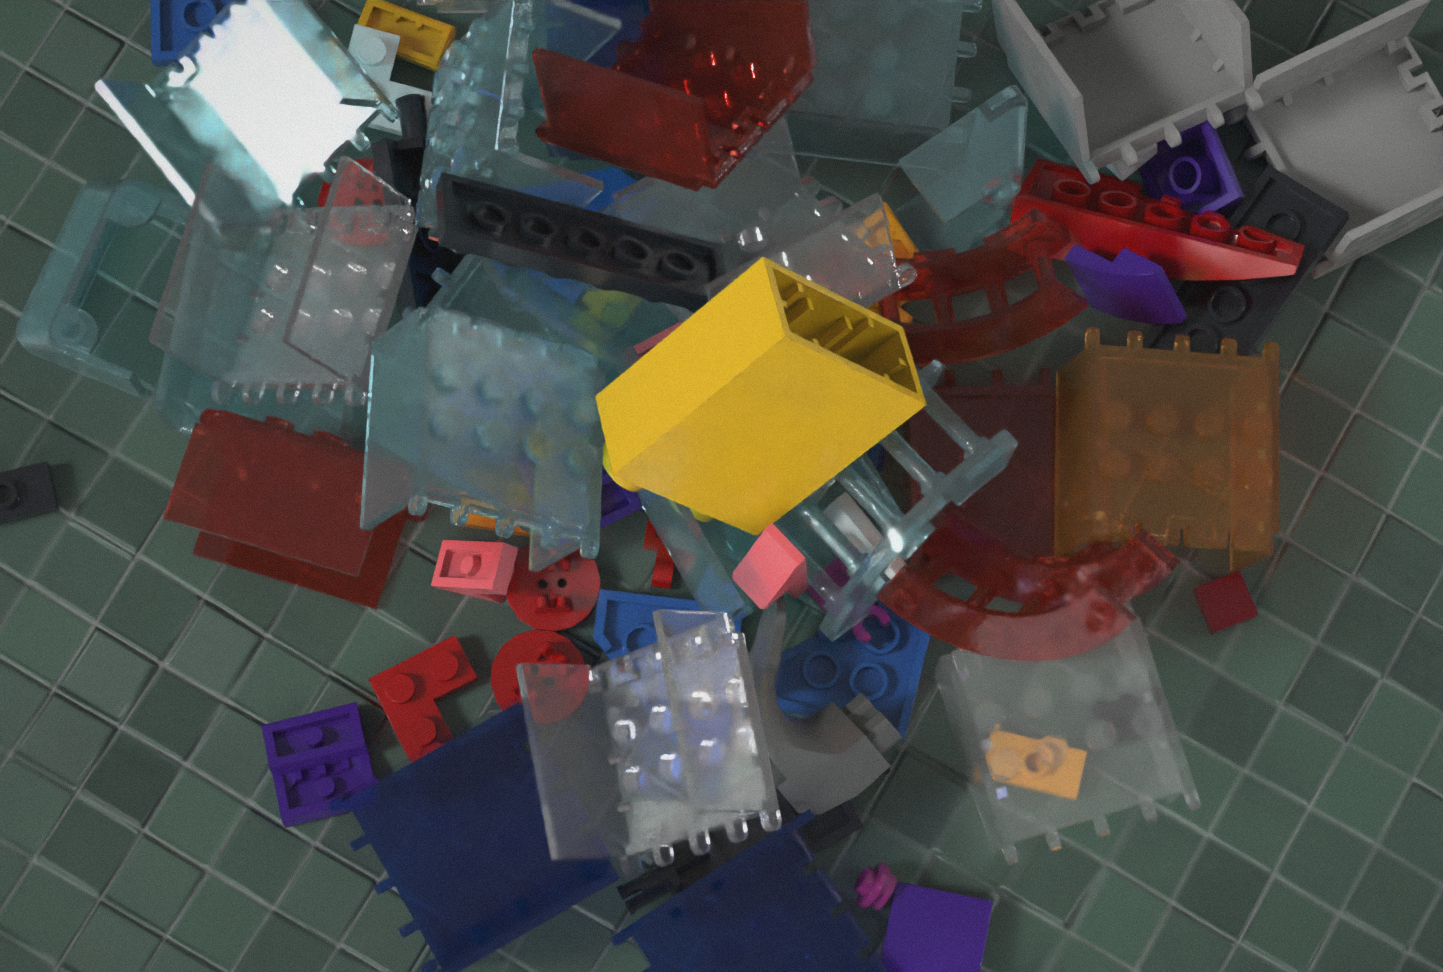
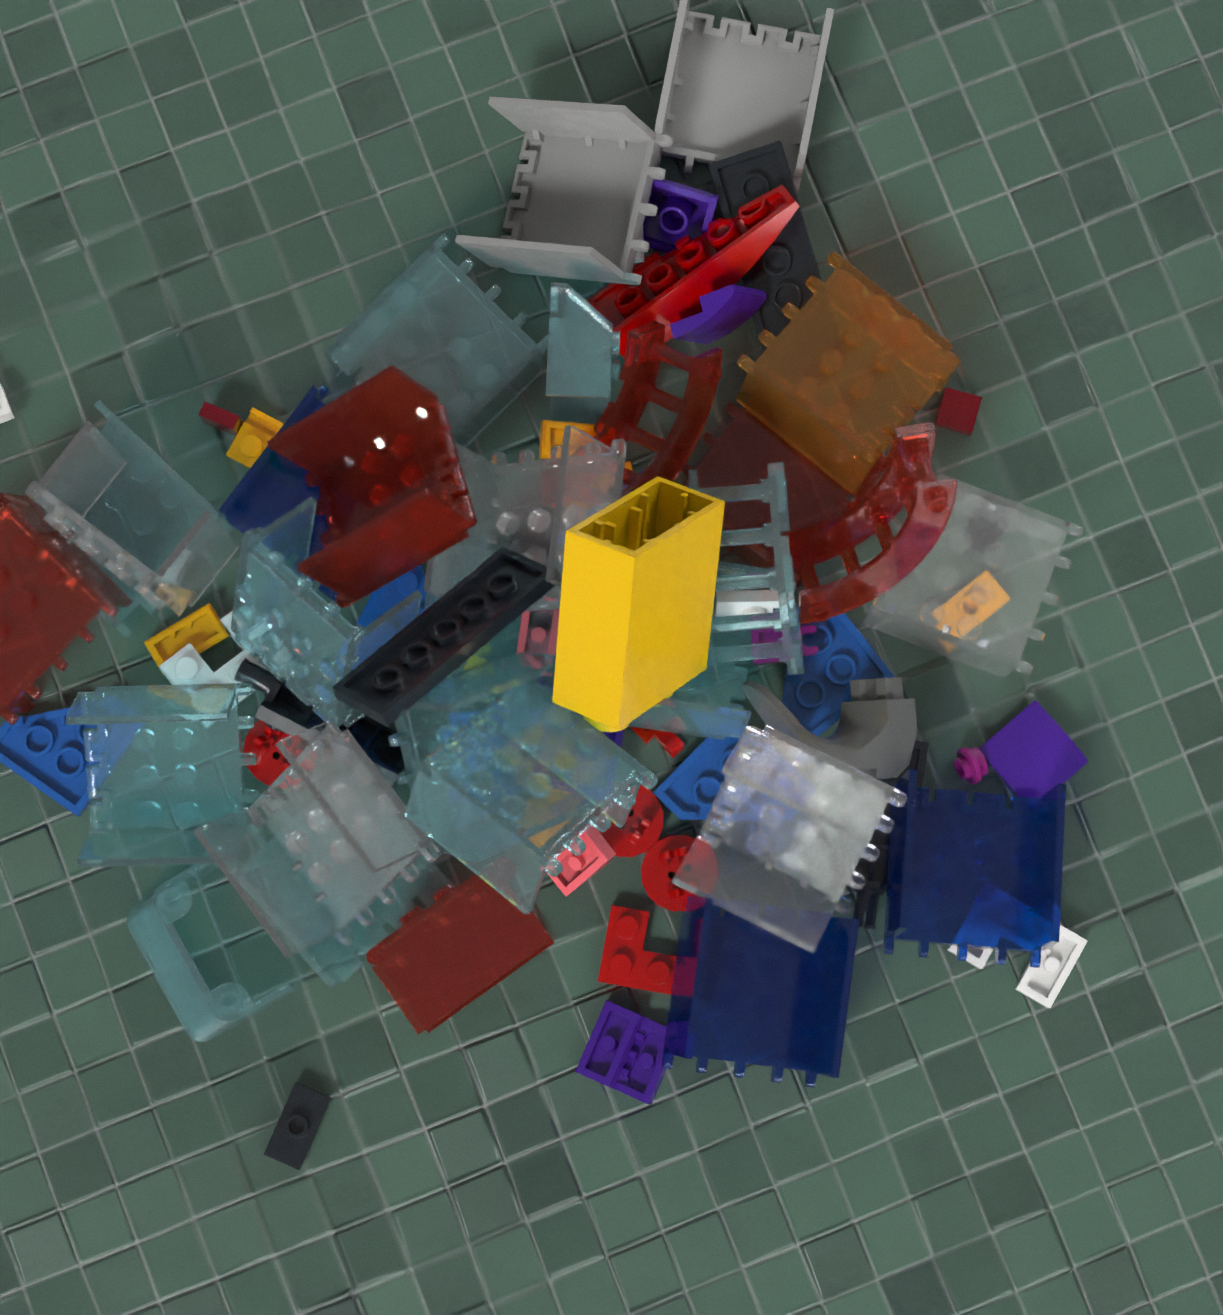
camera: 50 degrees left, 5 degrees up
coral slope [732,523,809,609] -> none

